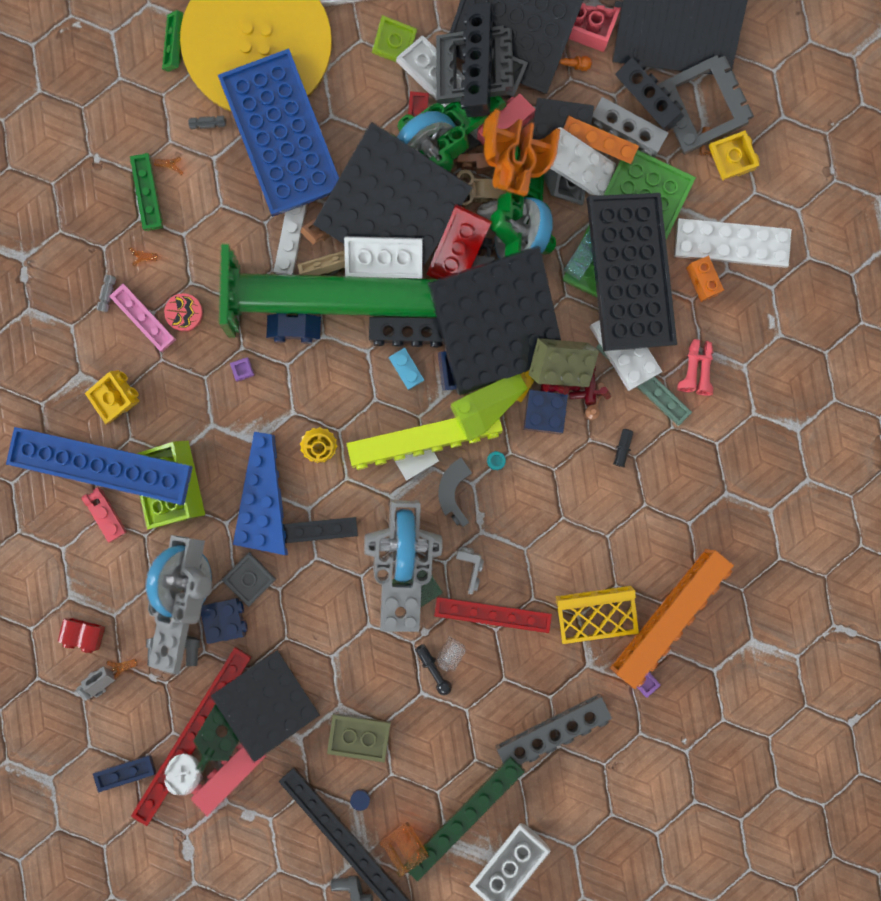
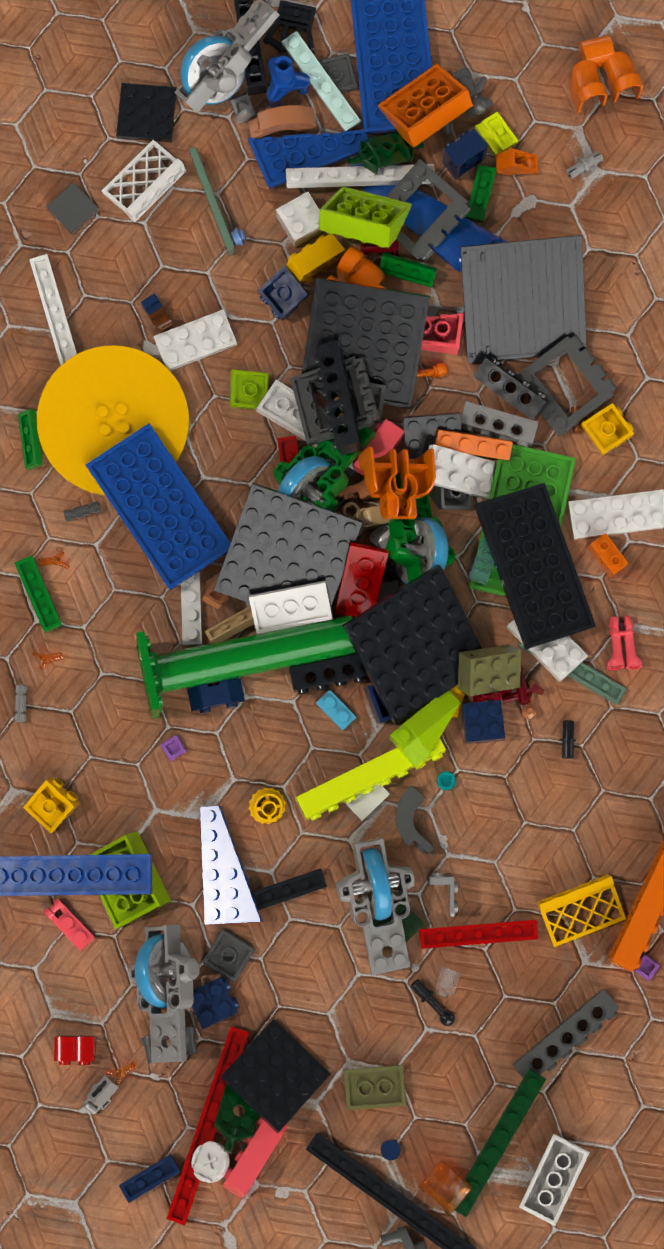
camera: 15 degrees left, 5 degrees down
bright pink plate [109,284,176,352] -> none
tile [164,293,203,332] -> none

